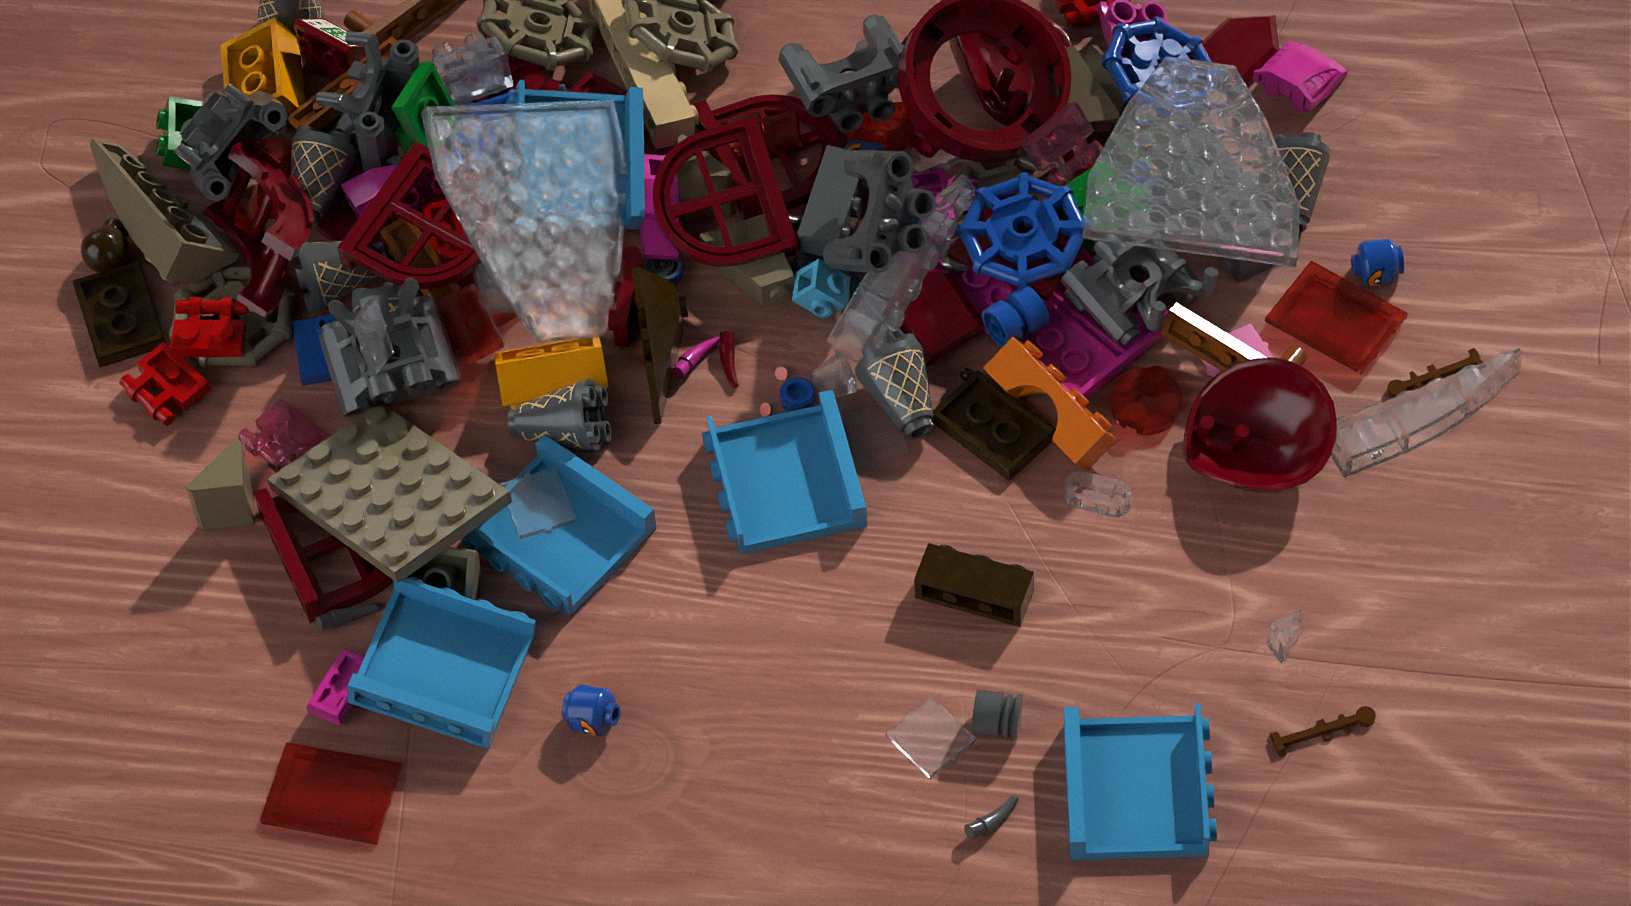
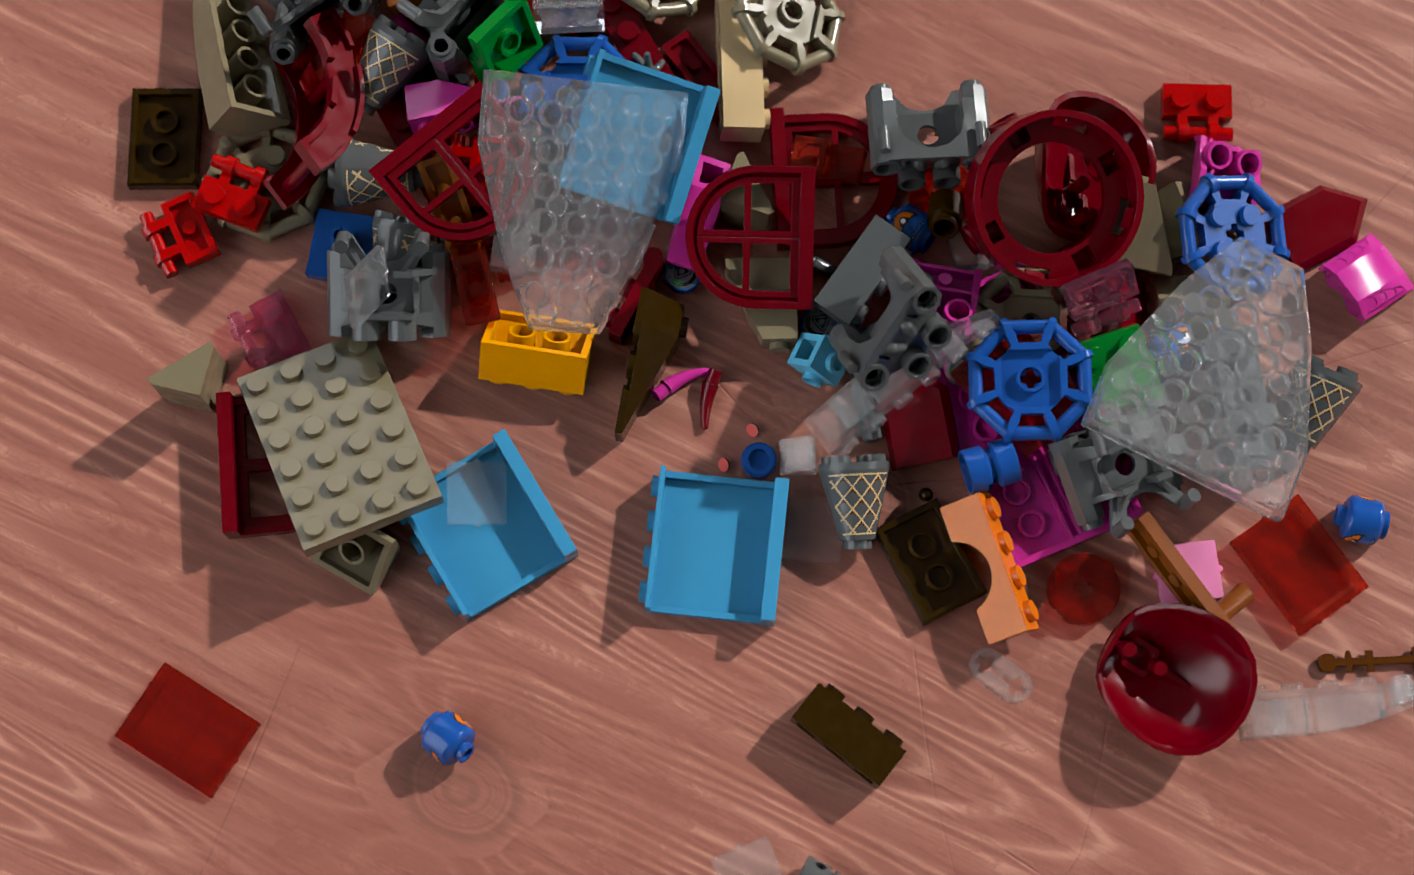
camera: 15 degrees right, 20 degrees up
dark brown piece [81,218,129,273] -> none
dark pink plate [306,648,364,726] -> none
dark grey helmet [316,603,380,631] -> none
dark azure panel [348,576,536,749] -> none
dark grey cone [507,379,612,451] -> none
none -> dark brown brick [927,188,964,239]

